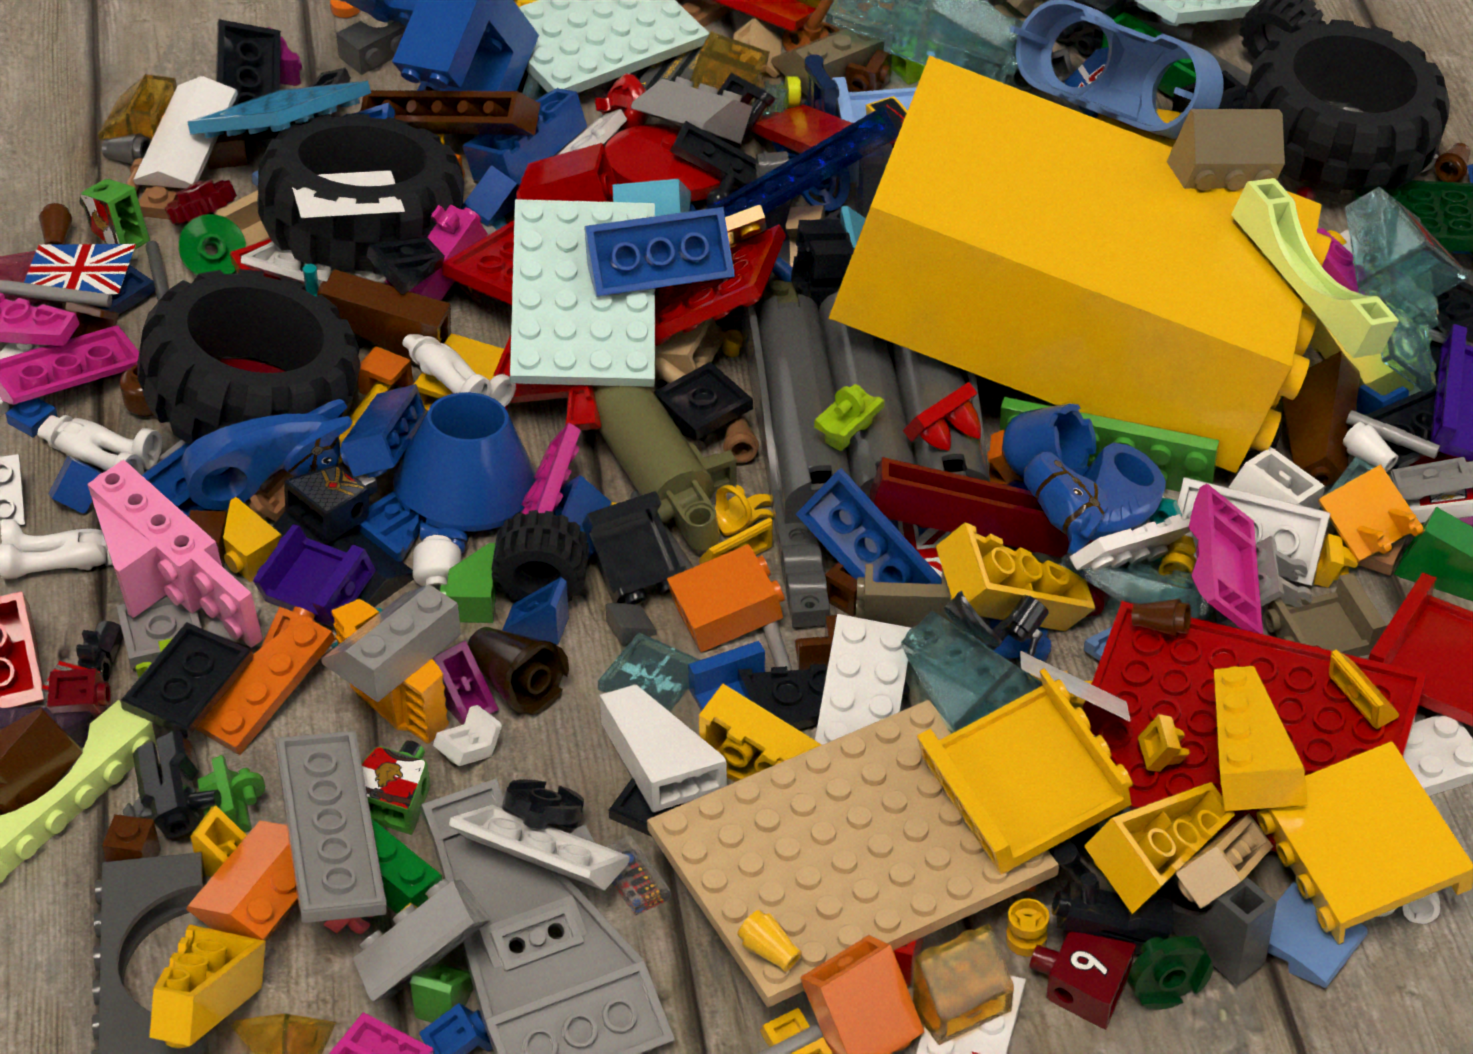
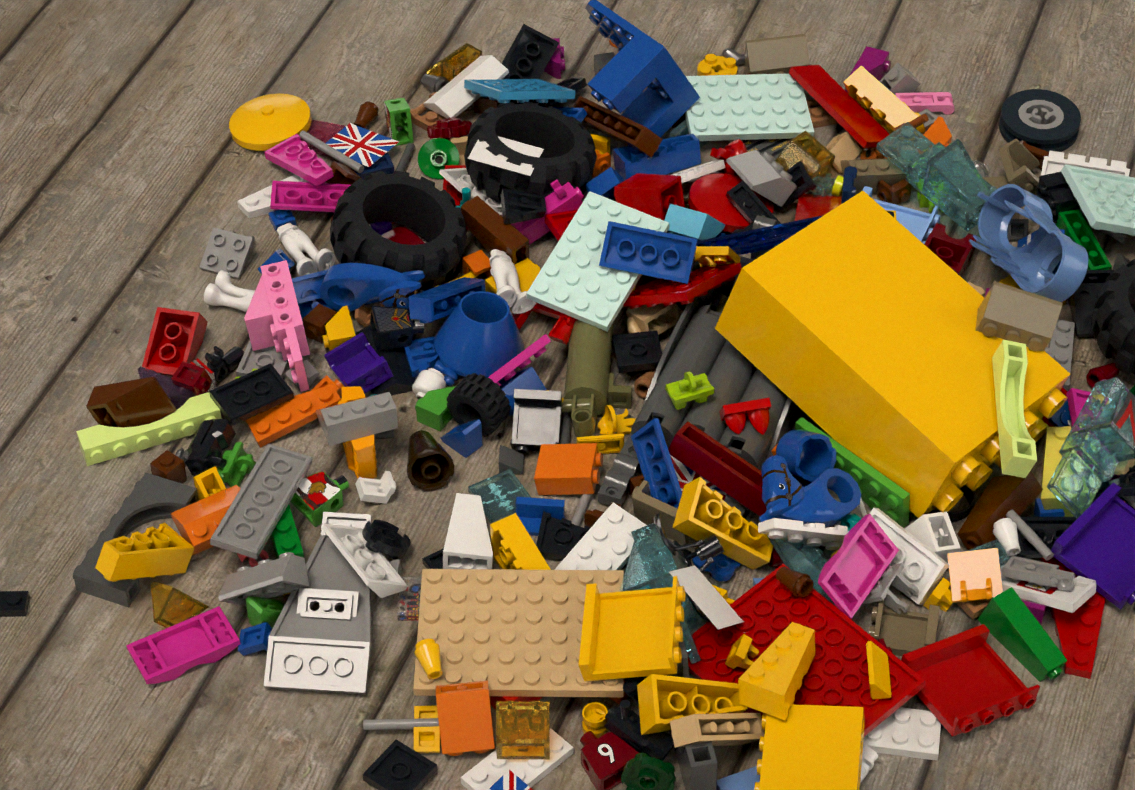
camera: 30 degrees right, 0 degrees up
magenta slope [432,640,499,725] -> none

